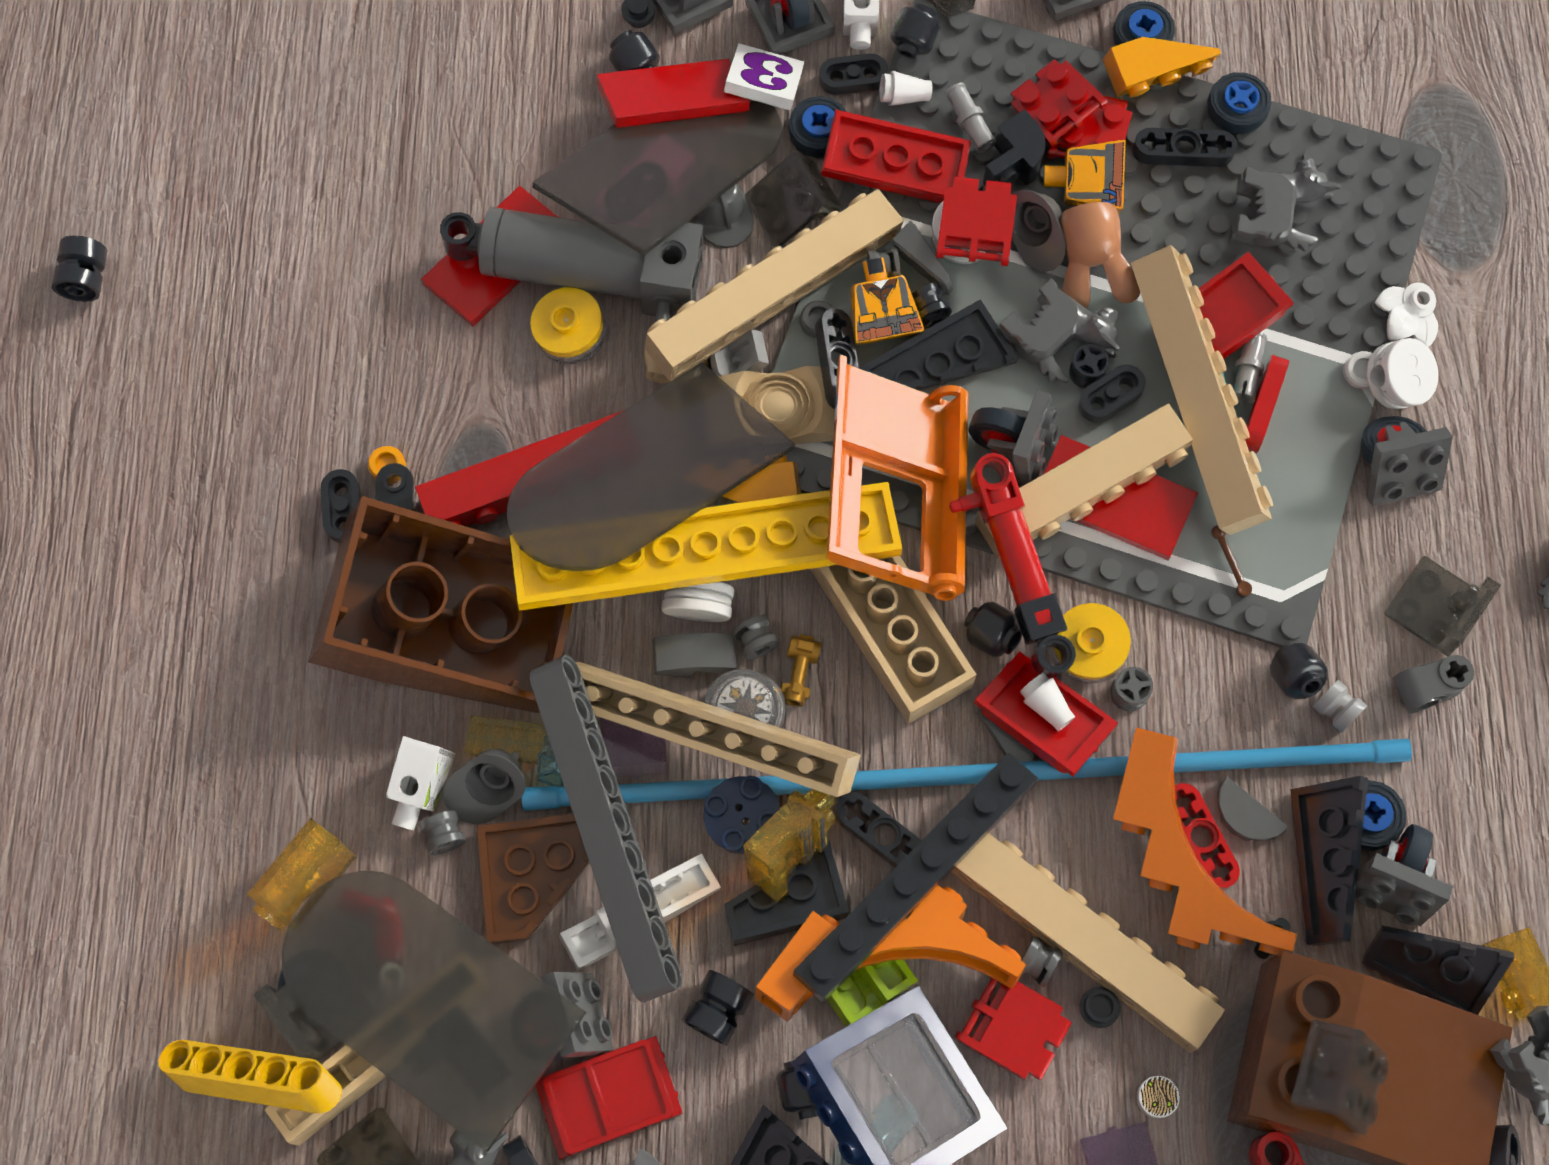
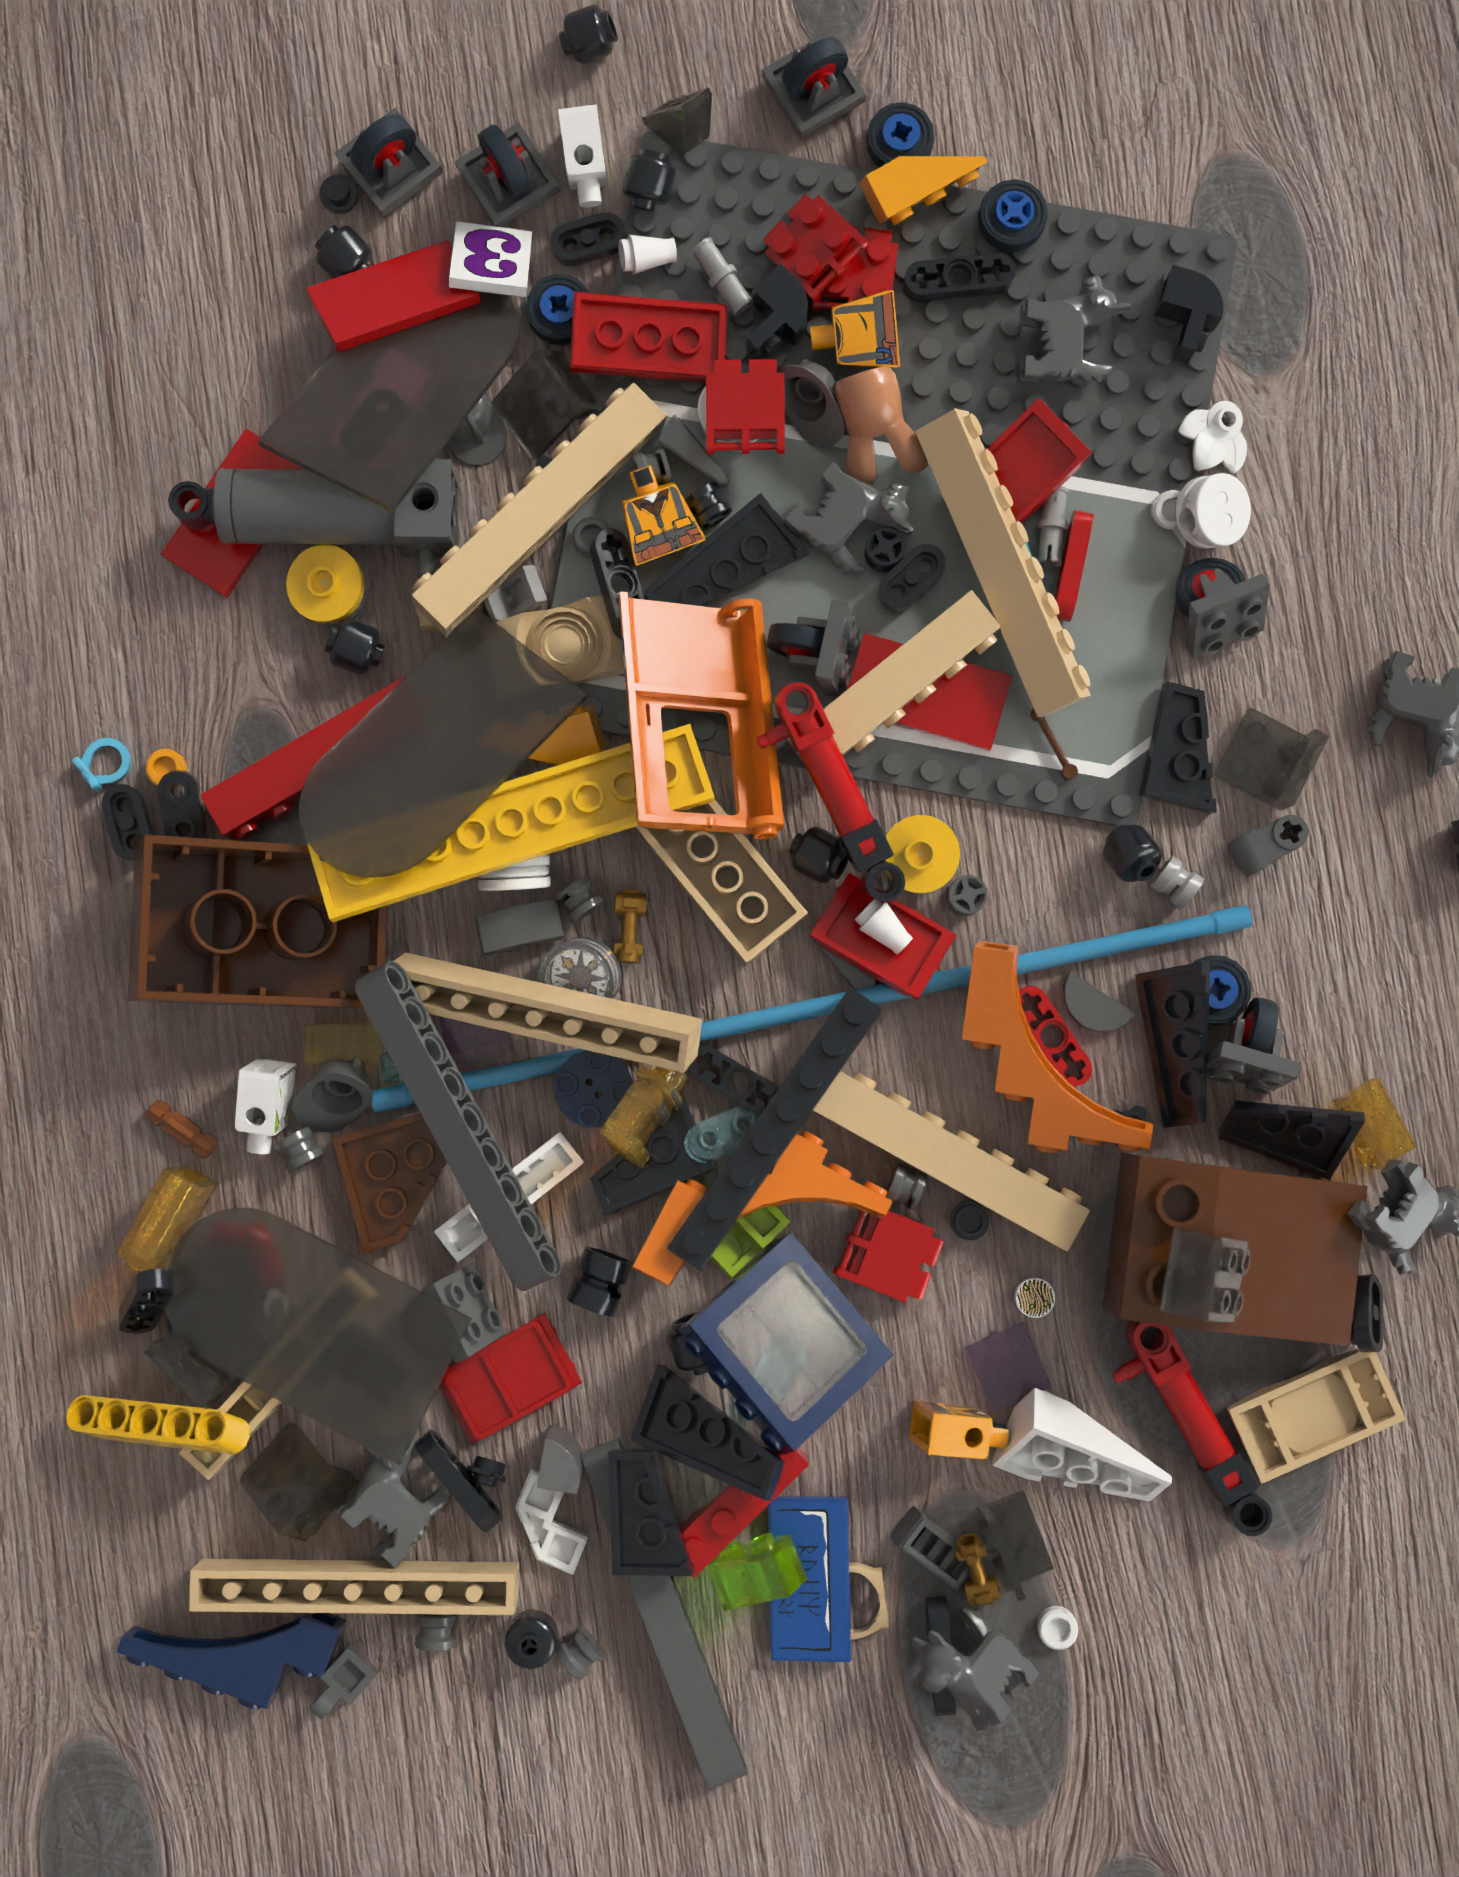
camera: 10 degrees left, 15 degrees up
none -> medium azure piece [72,738,132,792]
none -> black beam [119,1269,173,1334]
none -> dark orange axle [145,1100,218,1159]
none -> black head [324,618,385,675]
none -> clear light blue plate [685,1107,758,1163]
none -> black wing [1139,681,1217,814]
none -> black brick [1154,265,1224,364]

